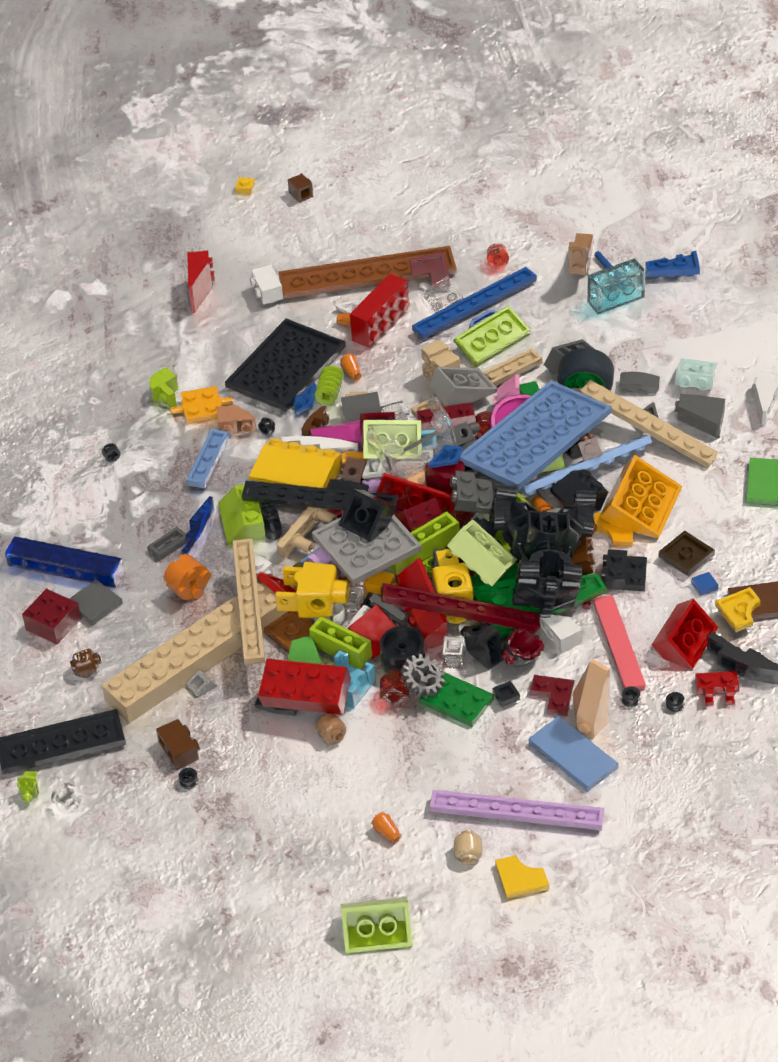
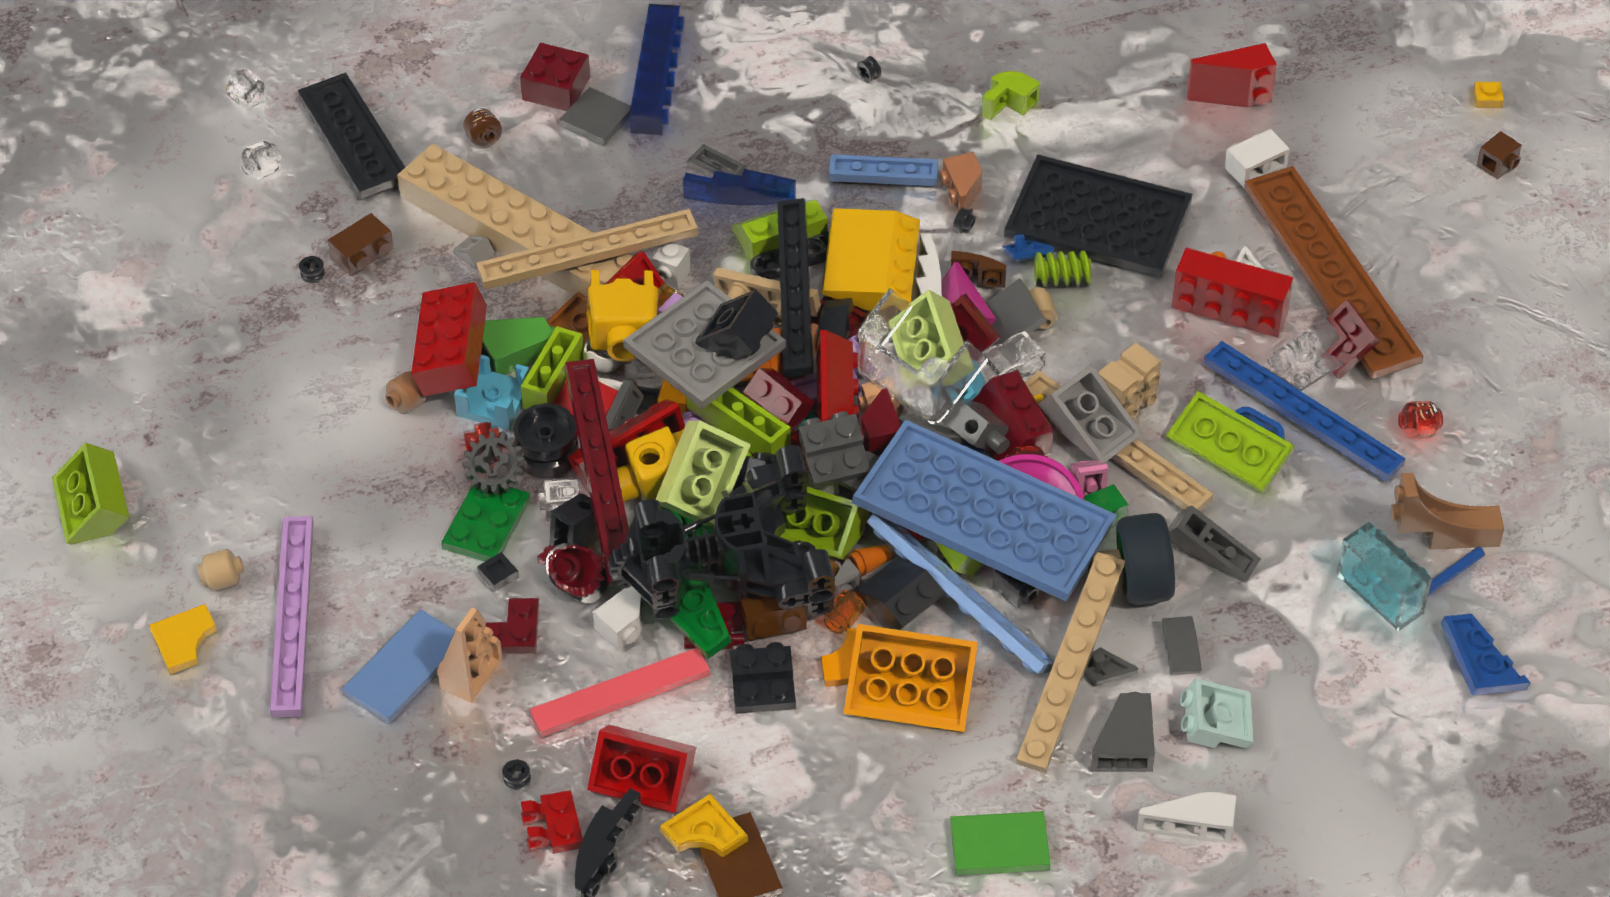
camera: 75 degrees right, 5 degrees up
lime piece [17,771,40,803] -> none
orange brick [164,554,212,600] -> none
light orange plate [170,386,233,424] -> none
orange cone [340,353,362,381] -> none
orange cone [371,812,402,844] -> none
blue piece [428,445,463,468] -> none
brick [577,434,602,461] -> none
black bush [622,686,641,707] -> none
dark brown plate [658,530,715,576] -> none
blue tile [691,572,719,596] -> none

